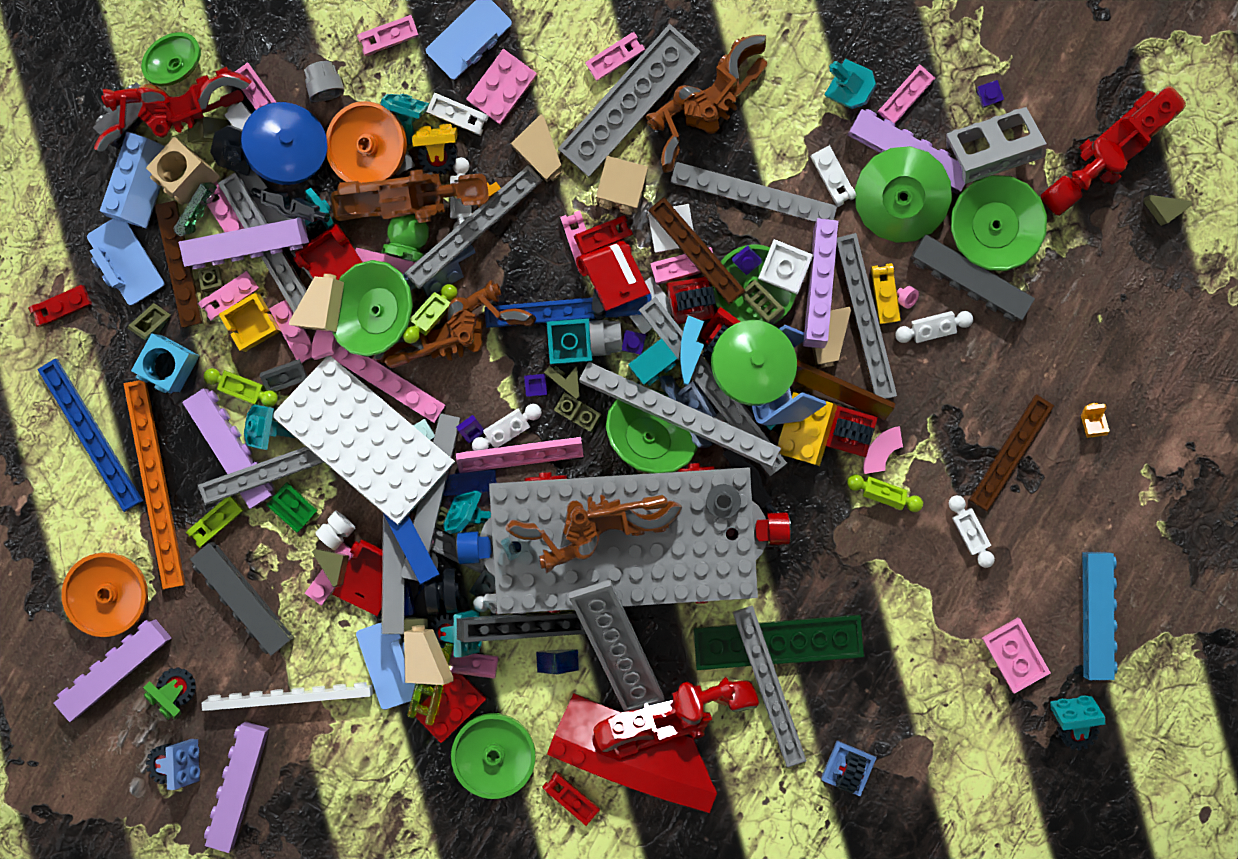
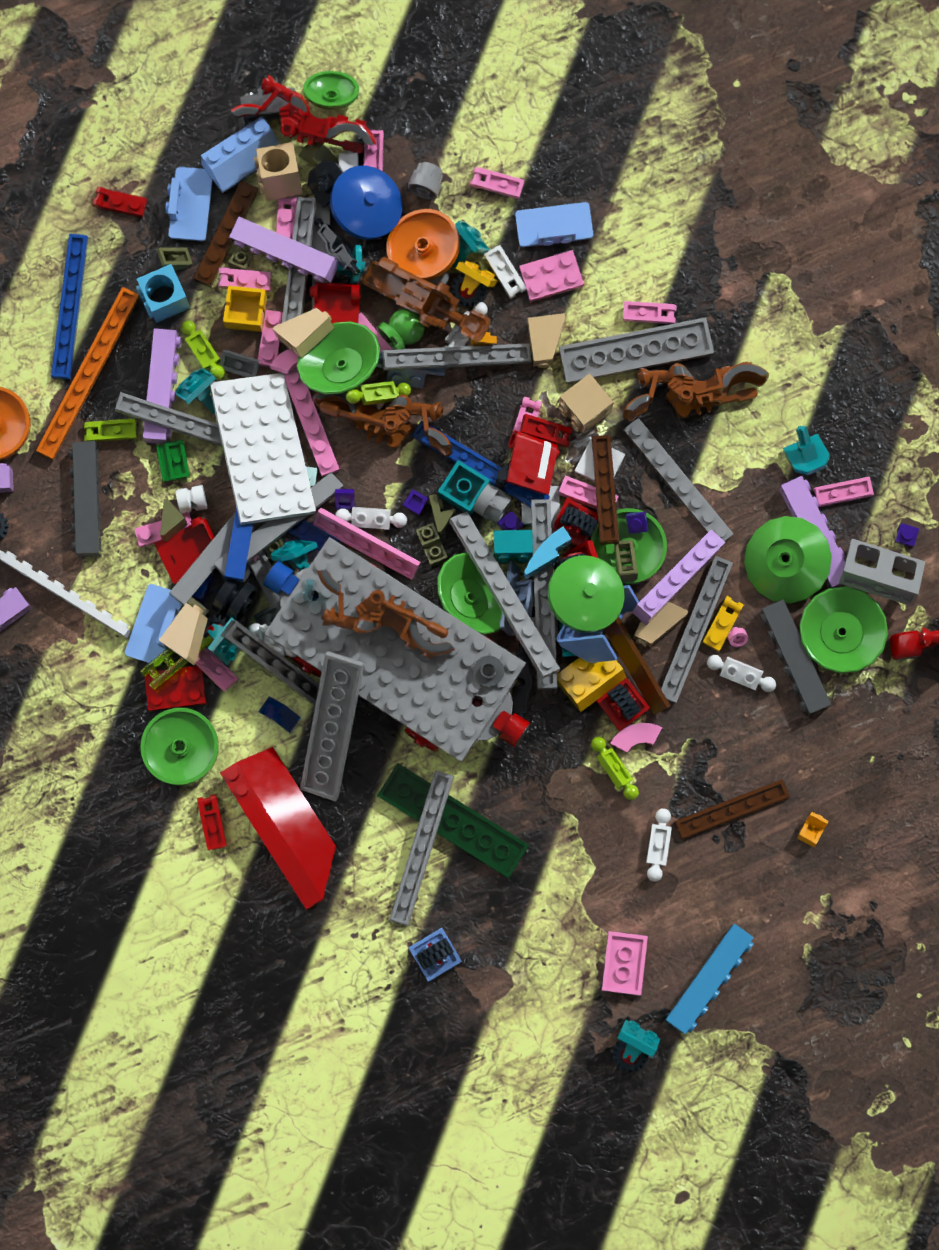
camera: 35 degrees right, 10 degrees down
clear green plate [174,182,217,236] -> none
red piece [593,677,759,758] -> none
white tile [758,239,813,295] -> none
white plate [810,145,856,207] -> none

